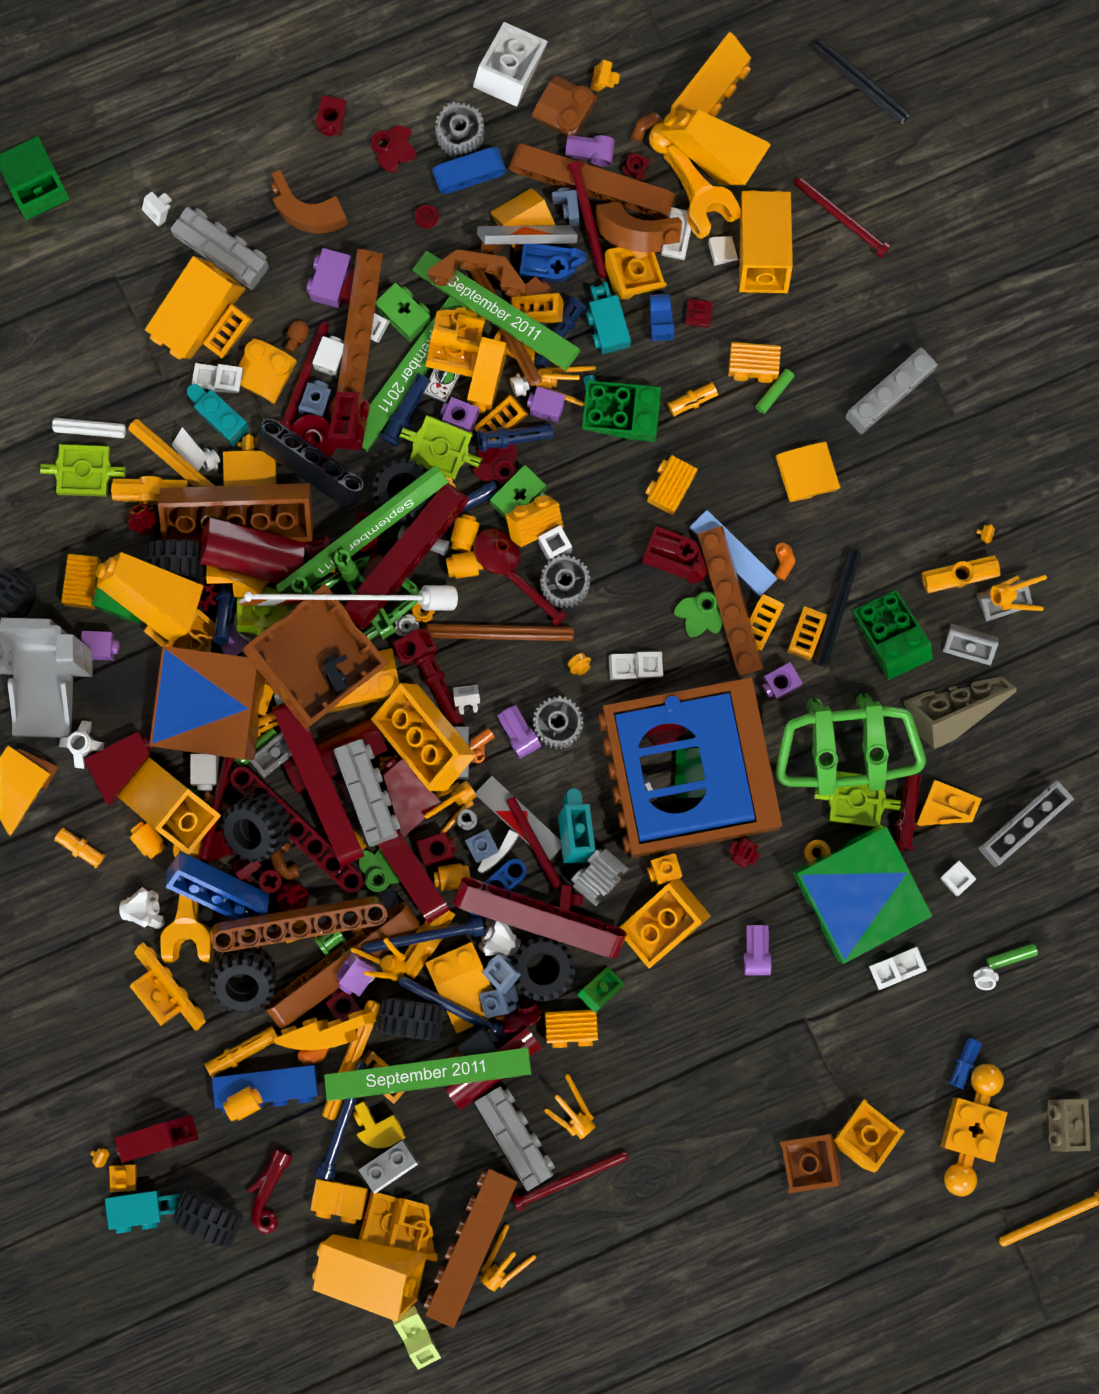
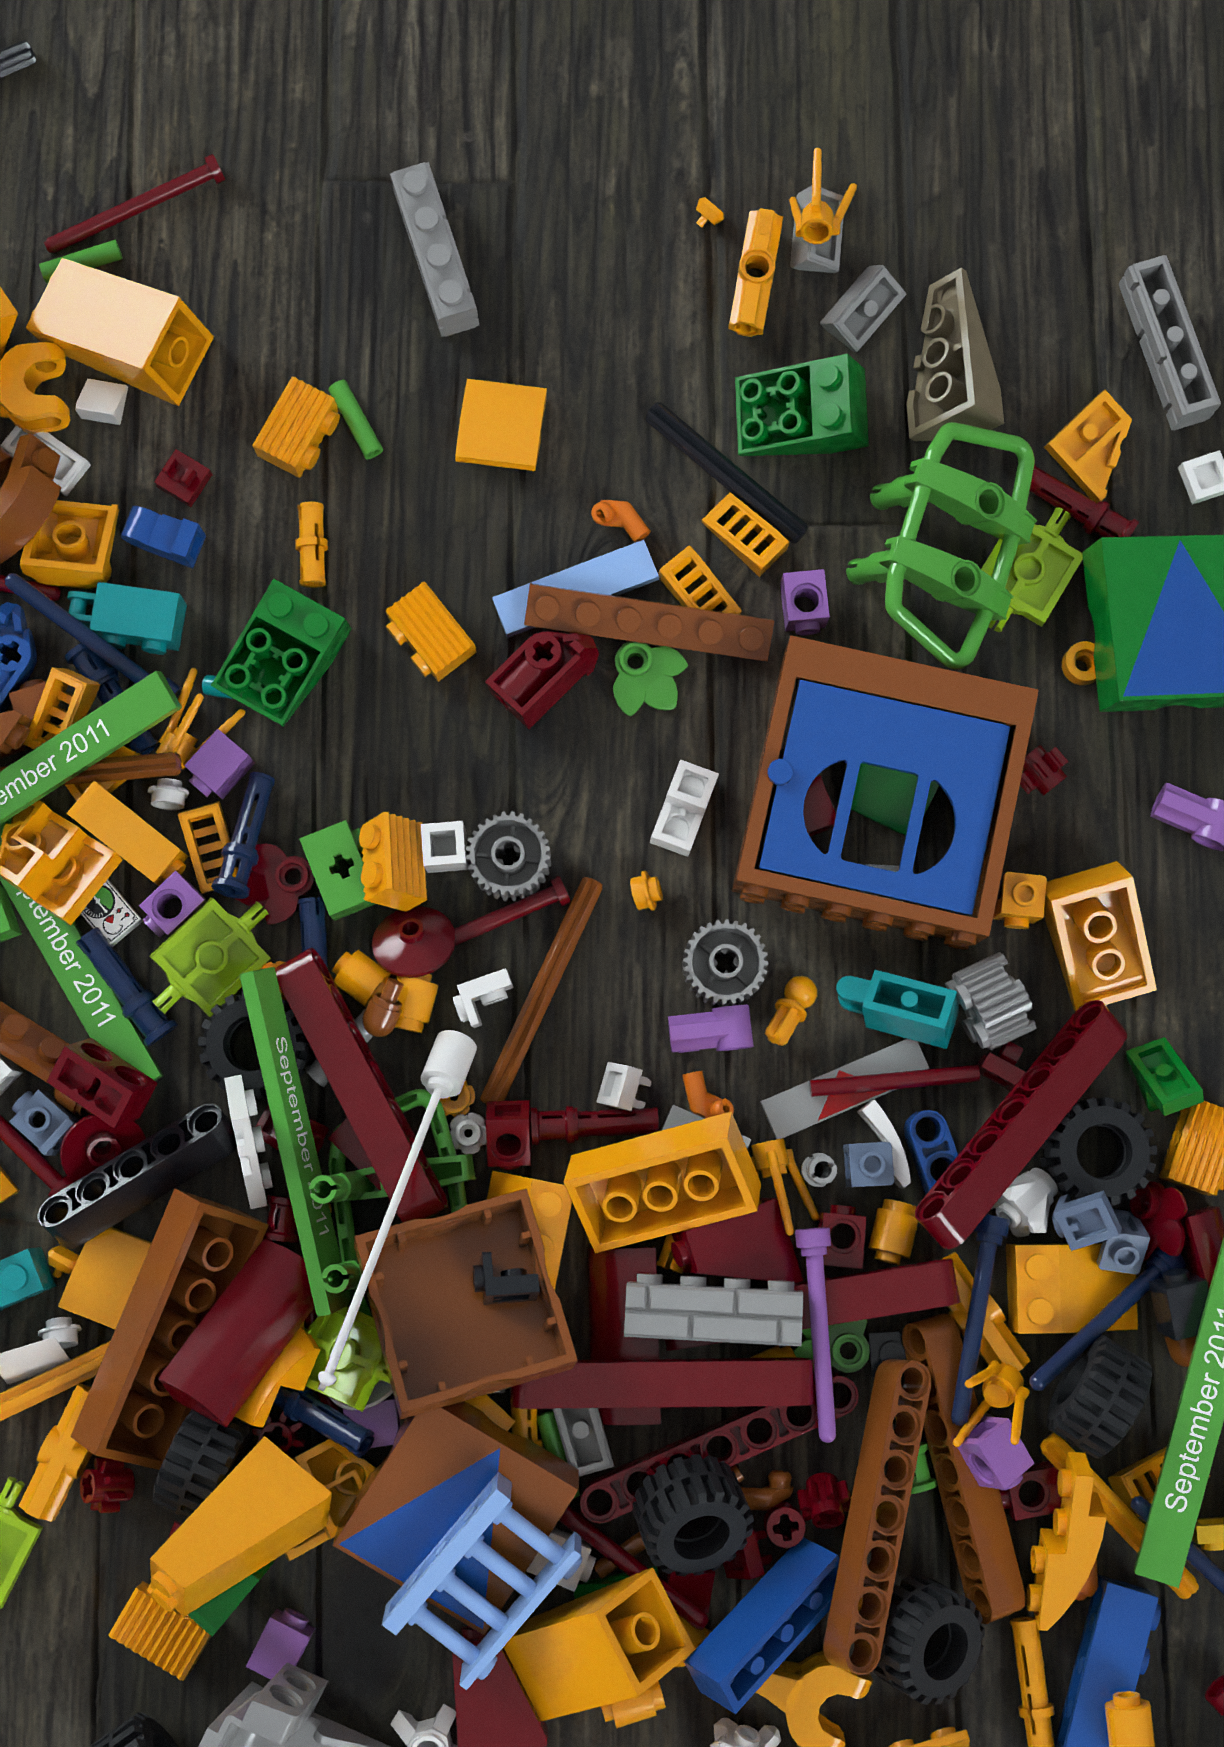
camera: 65 degrees left, 0 degrees up
none -> dark blue piece [5,573,180,694]
none -> bright green piece [39,239,123,284]
none -> white wing [224,1075,273,1209]
none -> dark orange cylinder [362,978,404,1037]
none -> light blue fence [382,1472,583,1690]
none -> white bracket [453,968,514,1028]
none -> light orange axle [765,976,818,1046]
none -> medium lavender piece [795,1228,836,1443]

